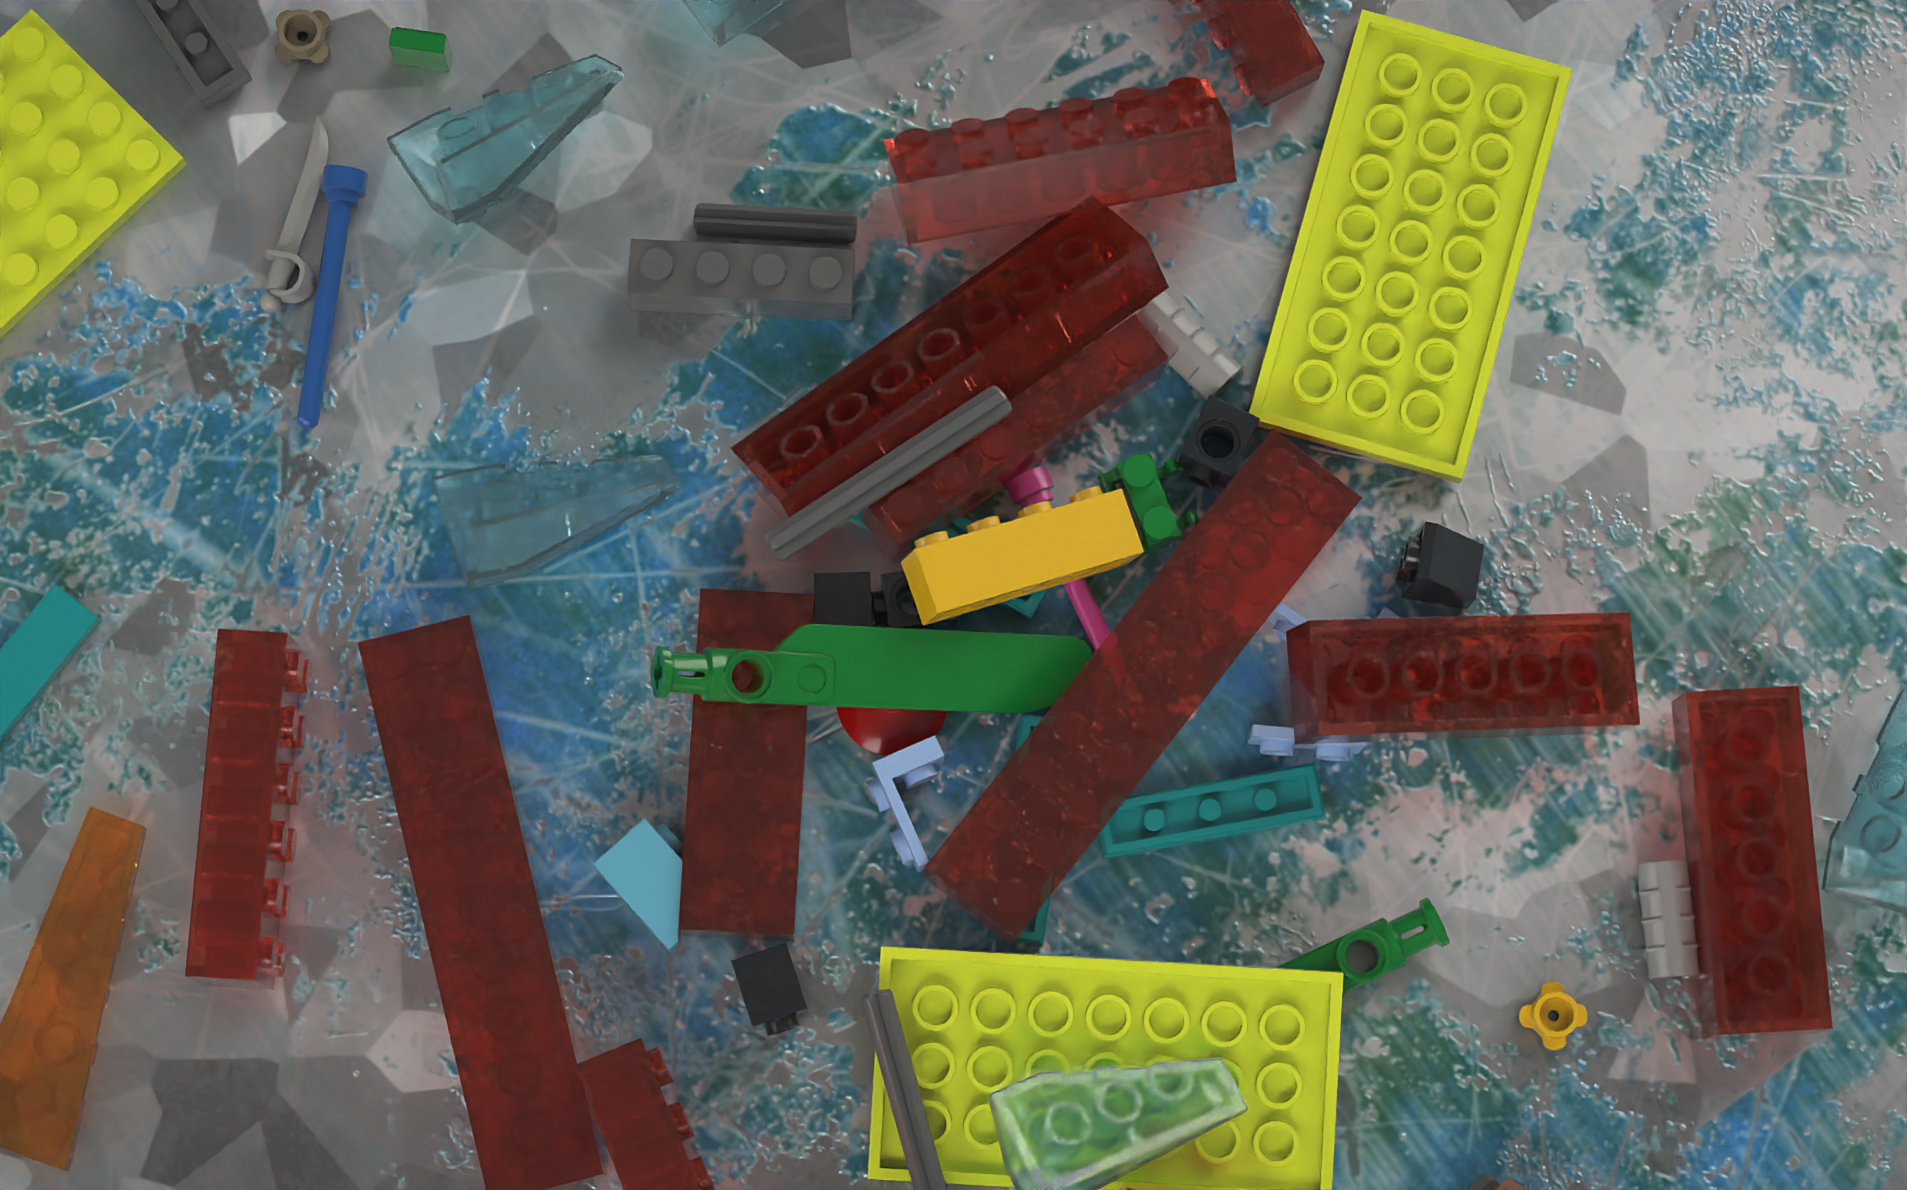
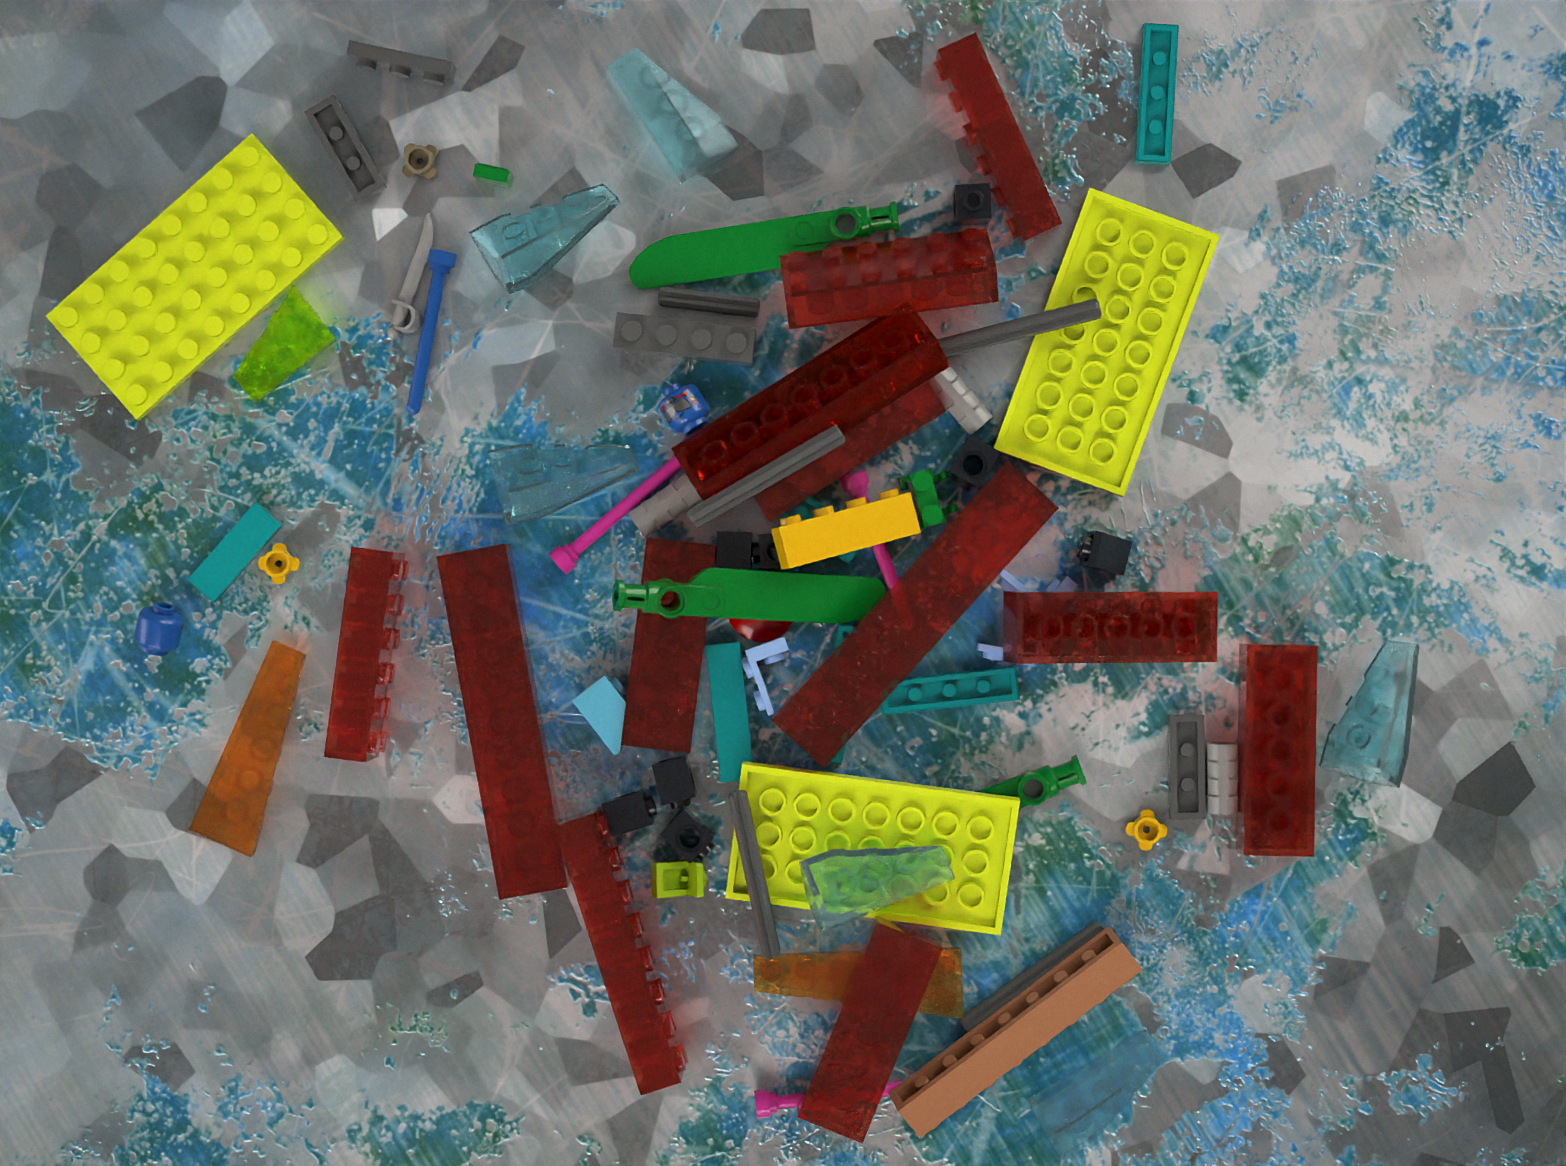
camera: 10 degrees right, 10 degrees up
none -> clear neon green wing [233,284,338,404]
none -> yellow plate [258,543,300,584]
none -> dark pink piece [549,454,685,575]
none -> black brick [602,789,658,837]
none -> light grey axle [628,474,702,538]
none -> green piece [629,201,900,290]
none -> lime bracket [651,860,707,898]
none -> blue head [659,382,710,436]
none -> black brick [660,806,715,863]
none -> teal tile [705,641,754,783]
none -> dark grey axle [931,299,1102,360]
none -> black brick [952,183,992,226]
none -> dark grey plate [1167,714,1206,820]

